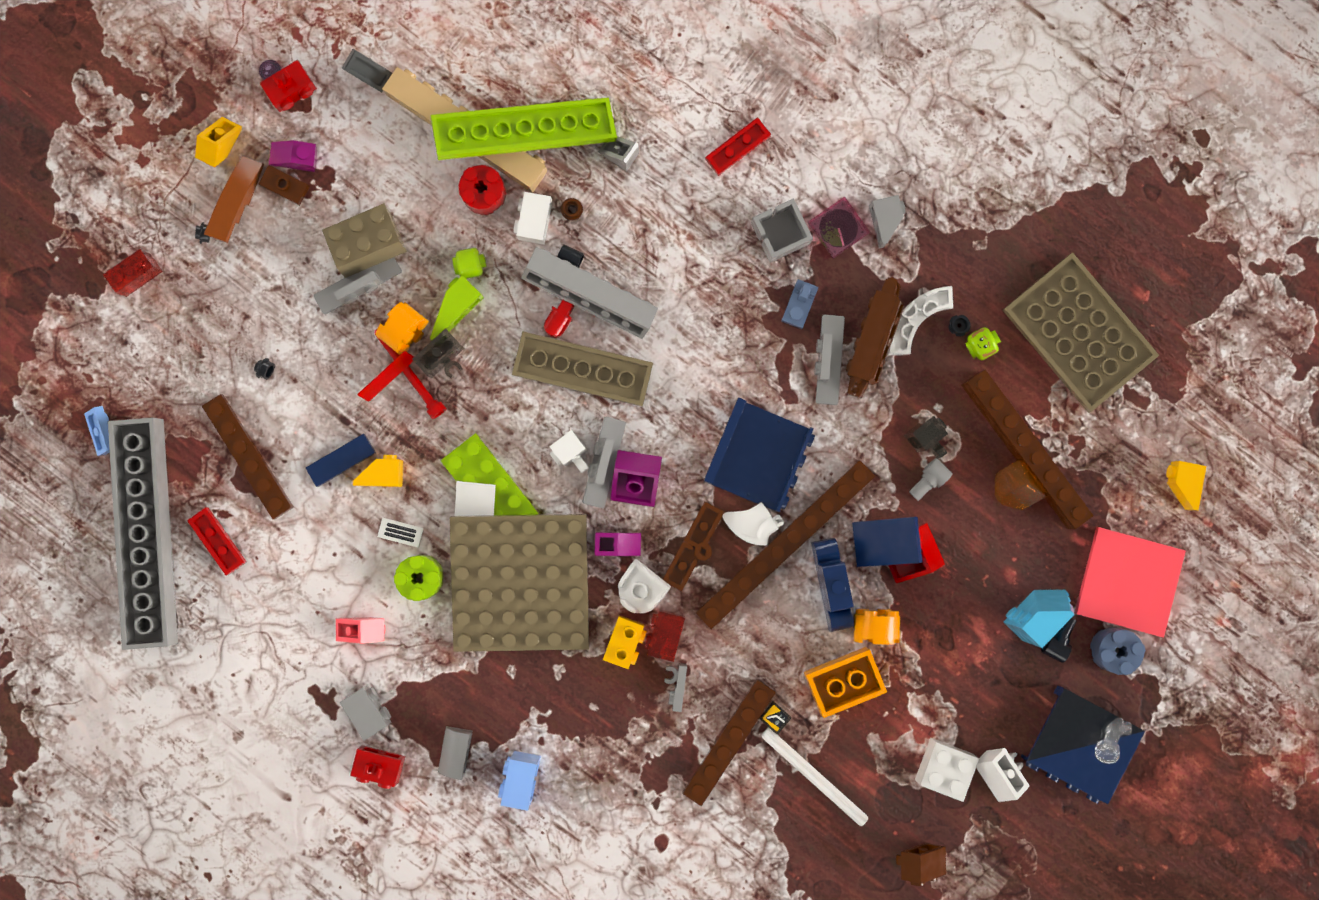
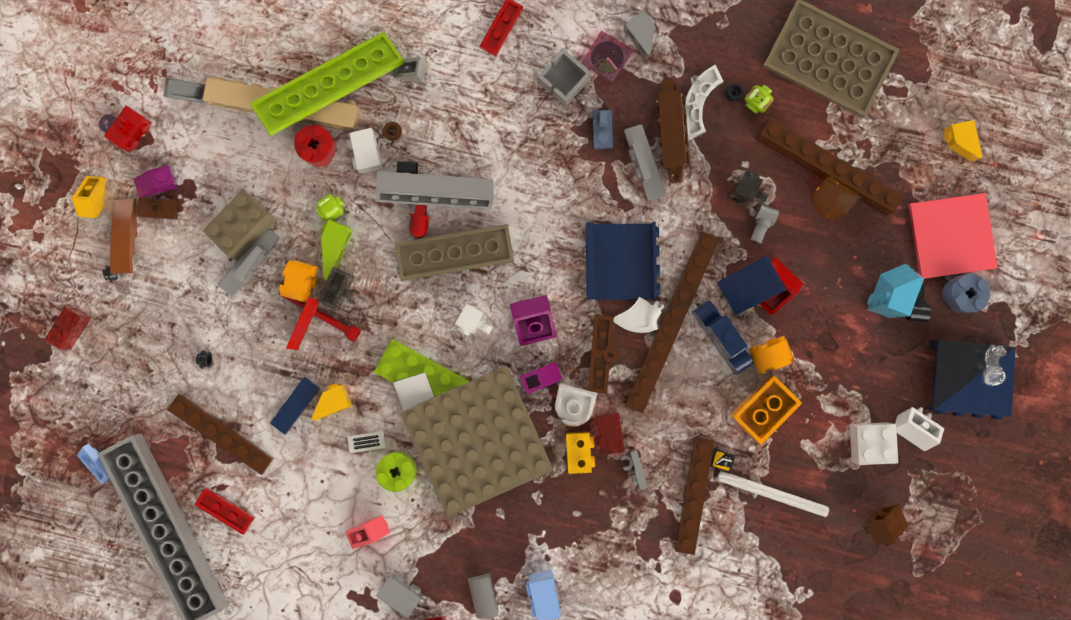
camera: 15 degrees left, 0 degrees up
light grey bracket [582,417,626,508] -> none

